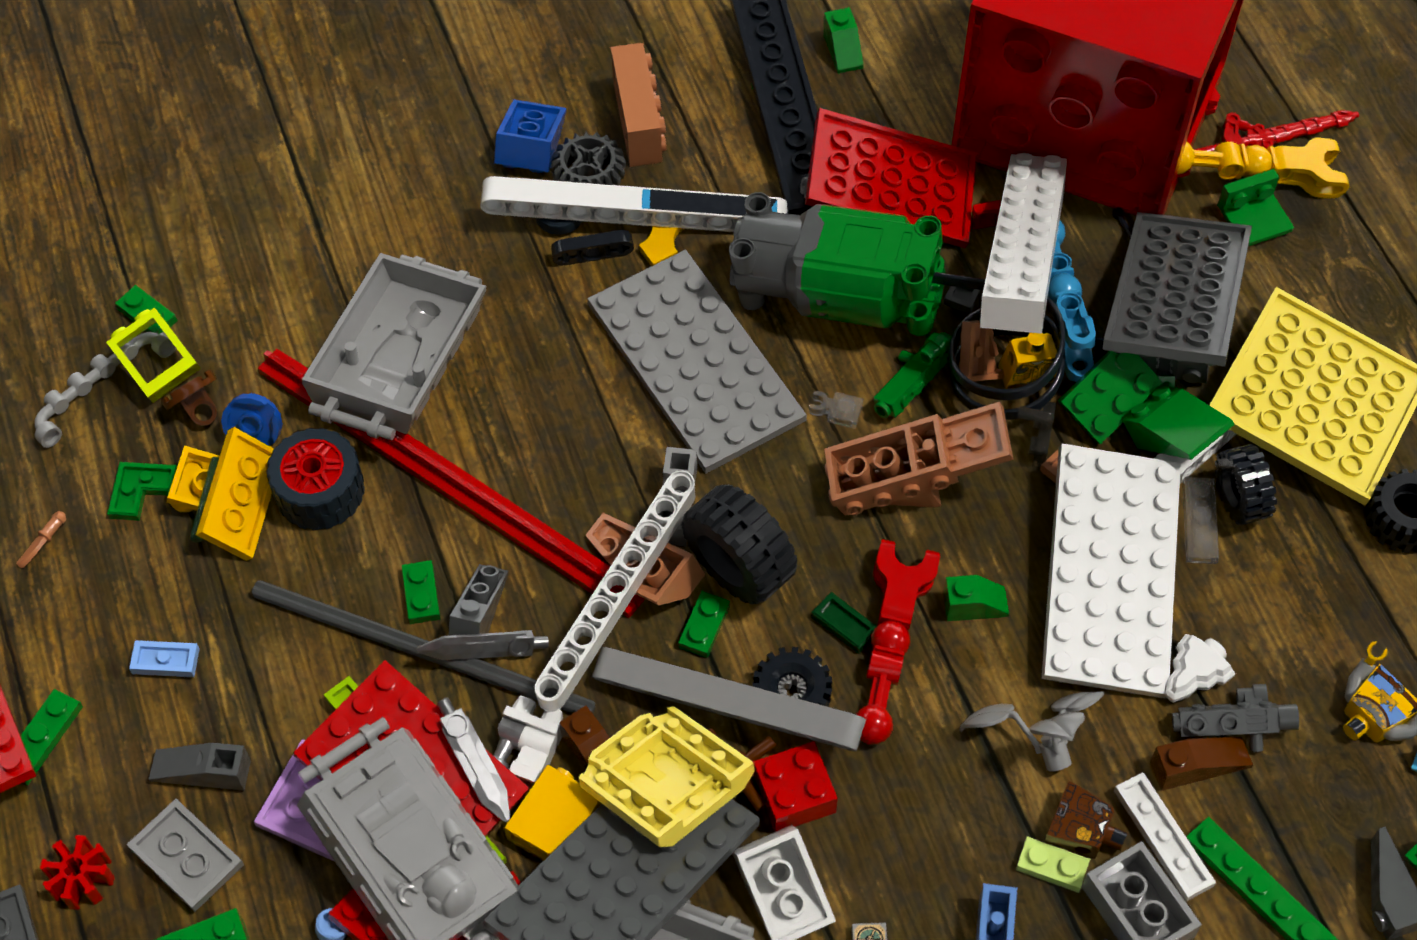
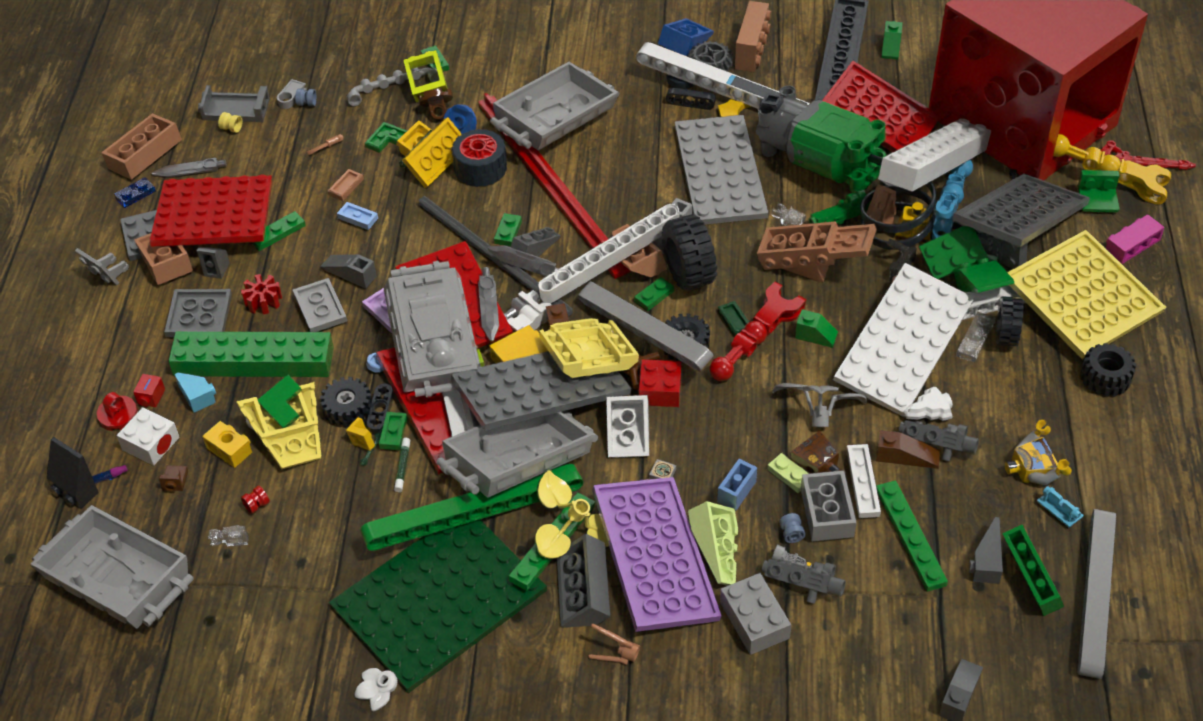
camera: 25 degrees right, 10 degrees down
none -> nougat tile [328,169,364,201]
none -> black tile [760,93,784,112]
none -> dark pink brick [1105,215,1165,264]

